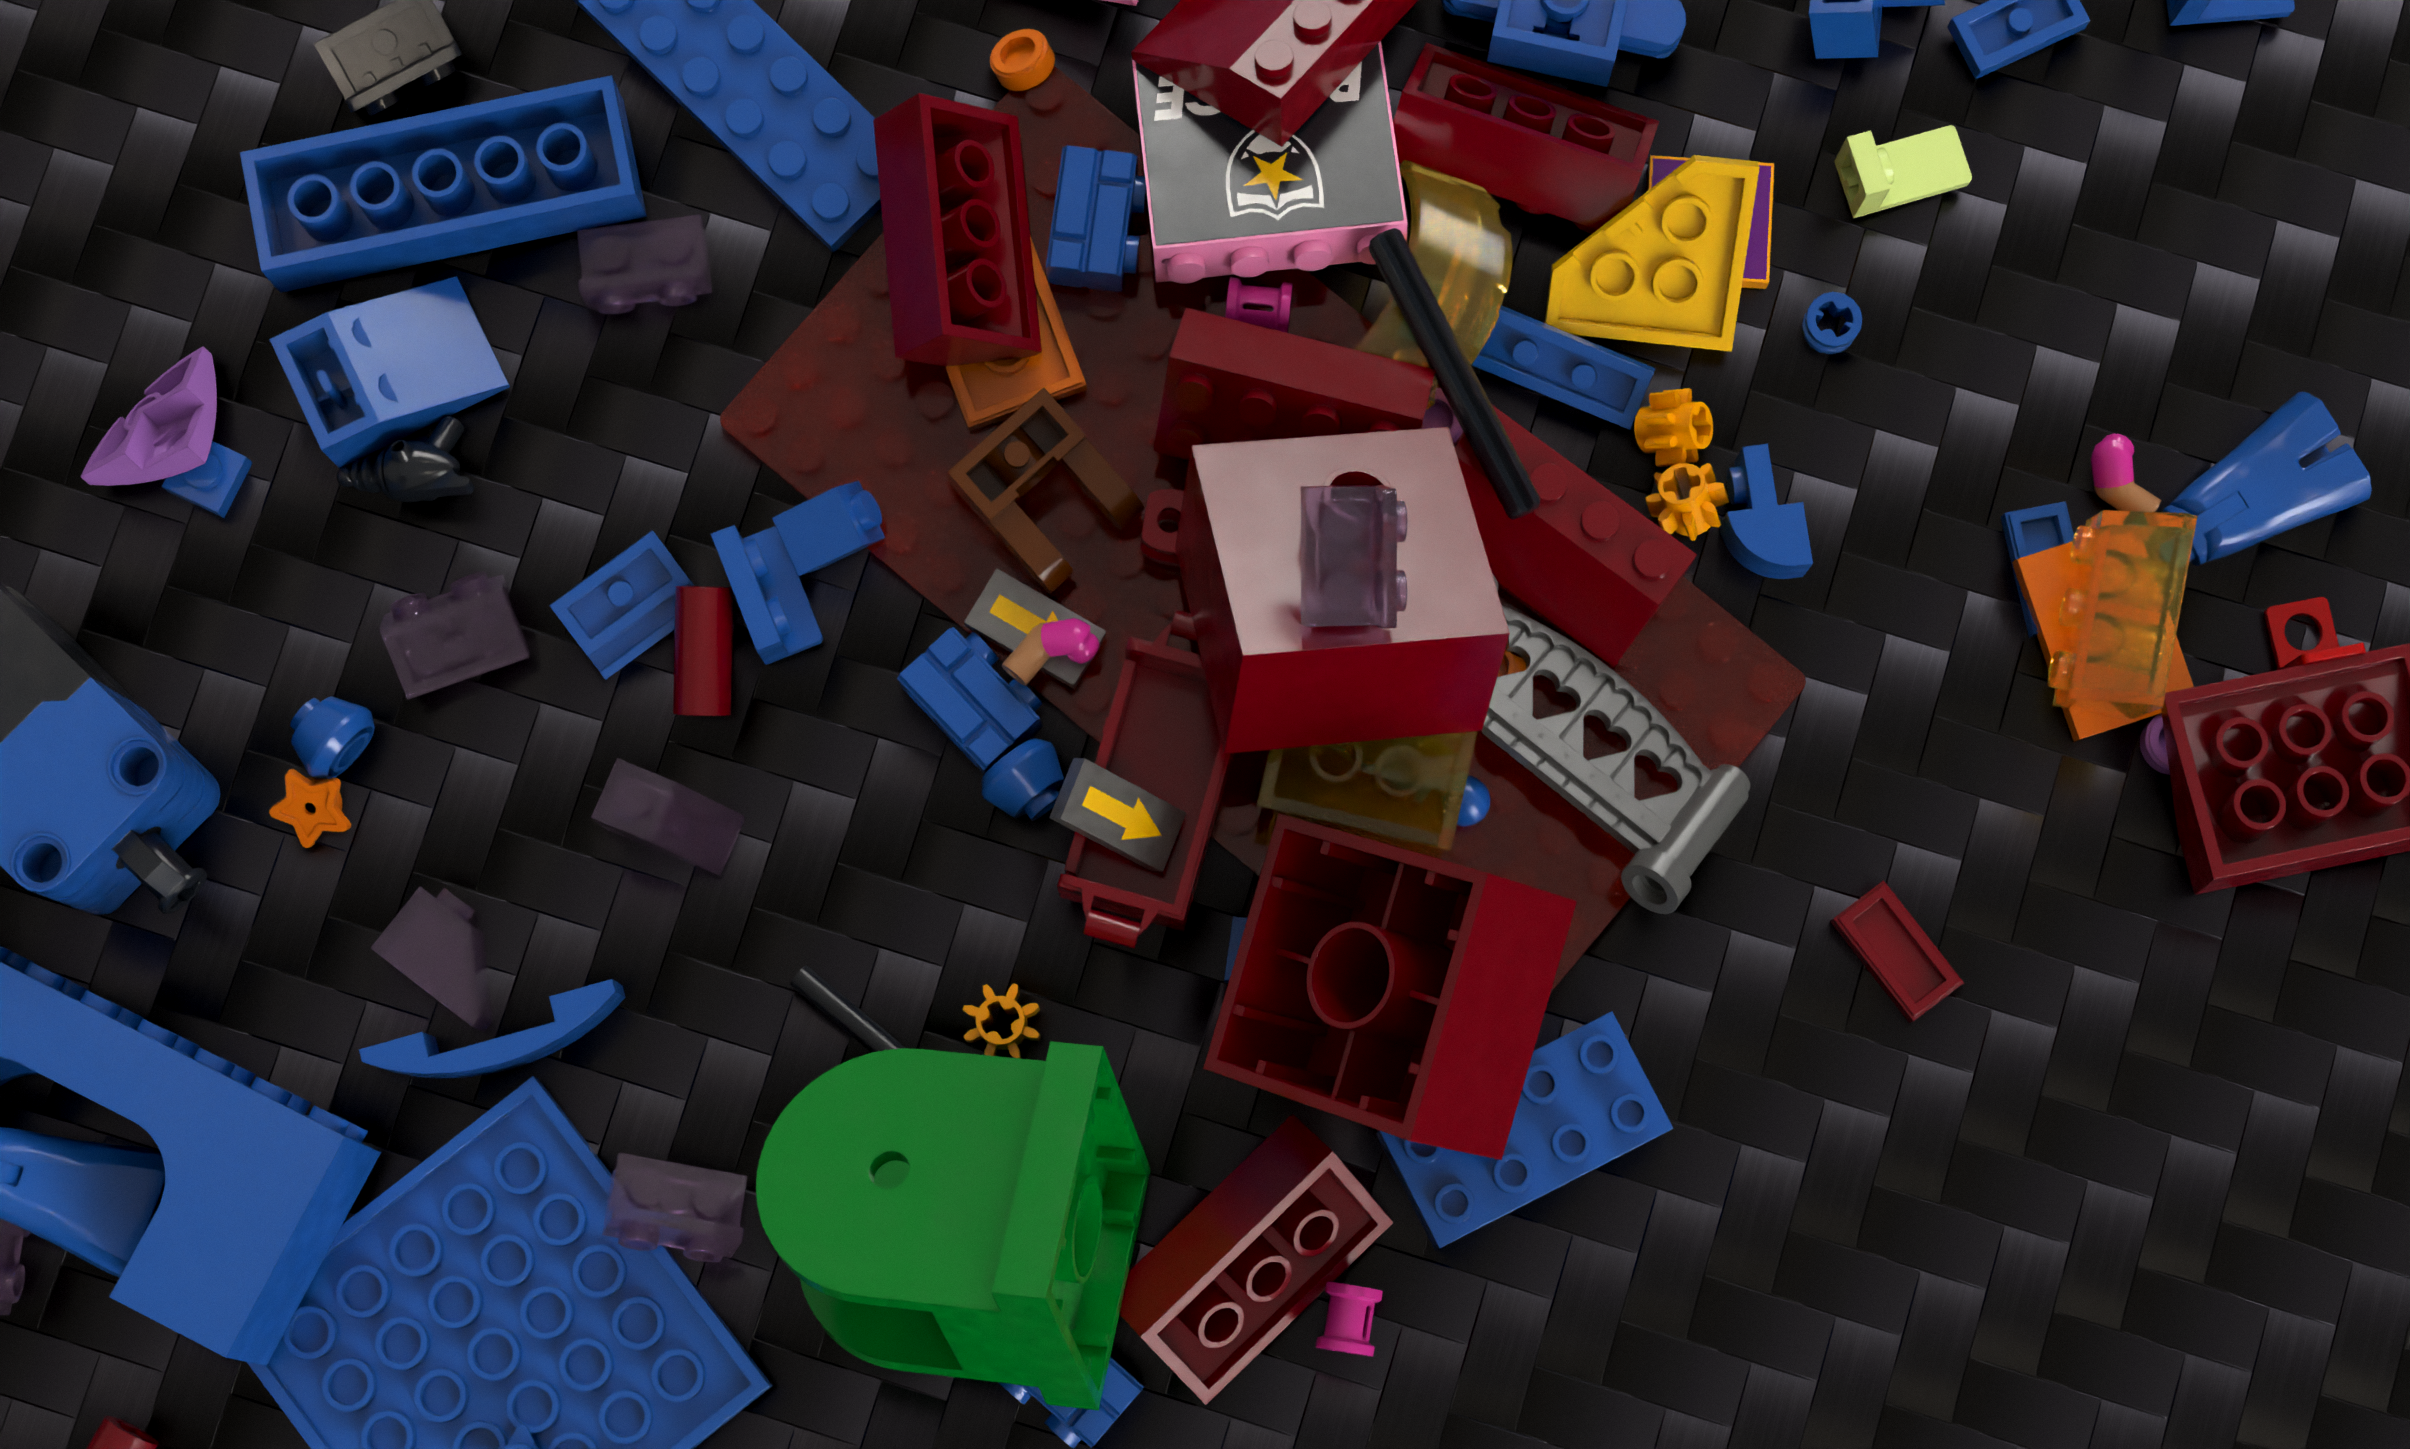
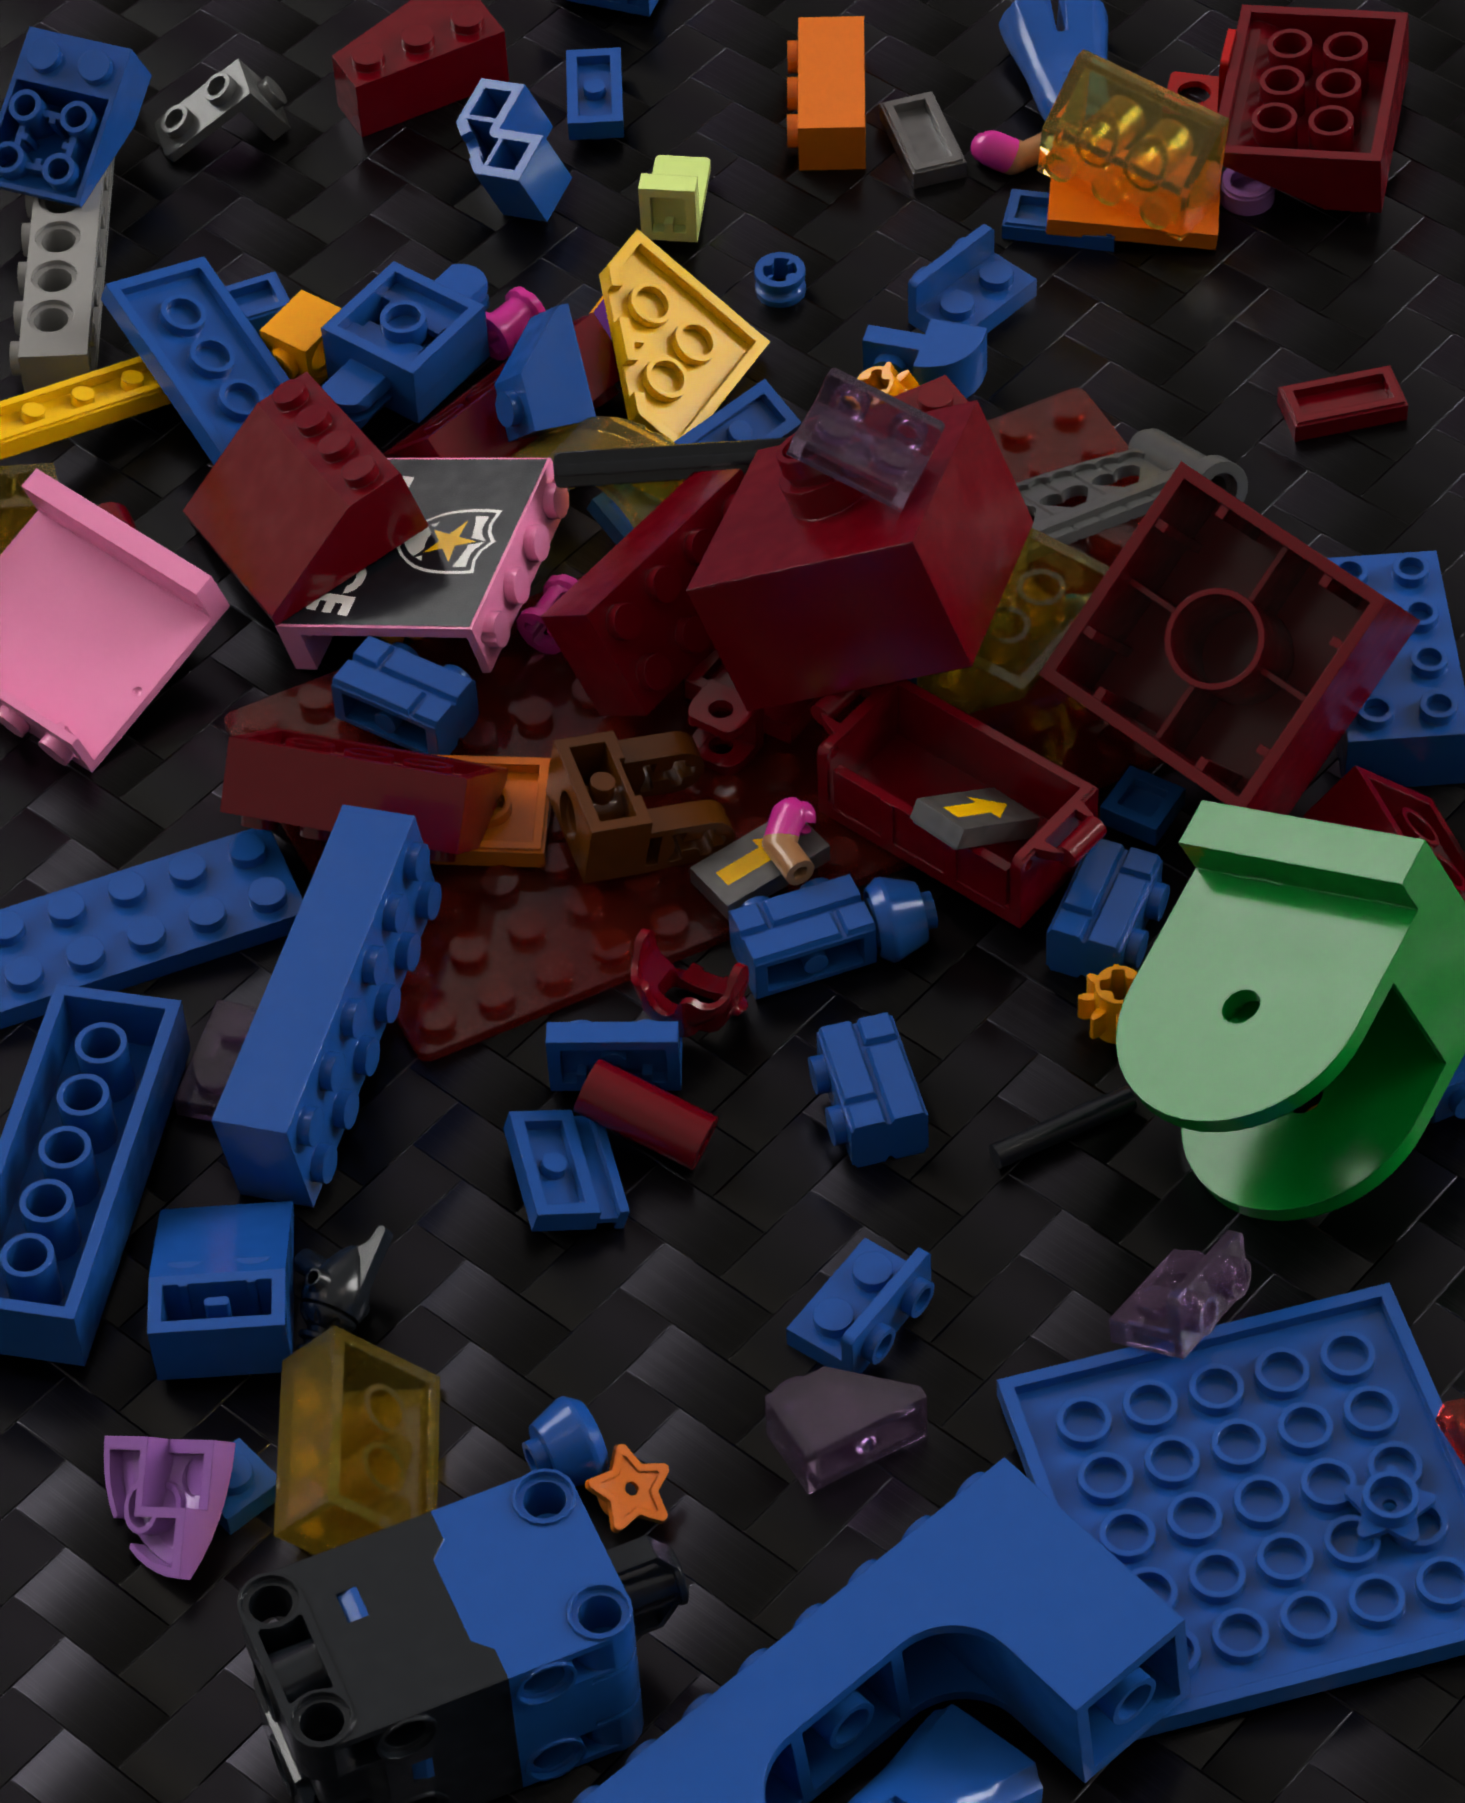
camera: 65 degrees left, 30 degrees down
blue slope [359,979,626,1079] -> none
clear purple bracket [379,572,529,700] -> none
clear purple slope [591,758,745,876] -> none
blue brick [772,481,885,576] -> none
orange tile [990,29,1055,91] -> none
light orange gear [1634,388,1713,467] -> none
none -> blue brick [211,805,442,1208]
none -> clear yellow slope [274,1325,440,1555]
none -> dark pink bush [485,286,546,361]
none -> blue slope [494,303,597,442]
none -> dark red helmet [631,928,749,1037]
none -> blue bracket [786,1238,935,1383]
none -> orange brick [787,16,866,171]
none -> blue brick [808,1012,929,1168]
none -> flat silver tile [879,91,967,189]
none -> blue bracket [907,224,1037,333]
none -> blue brick [1046,839,1170,980]

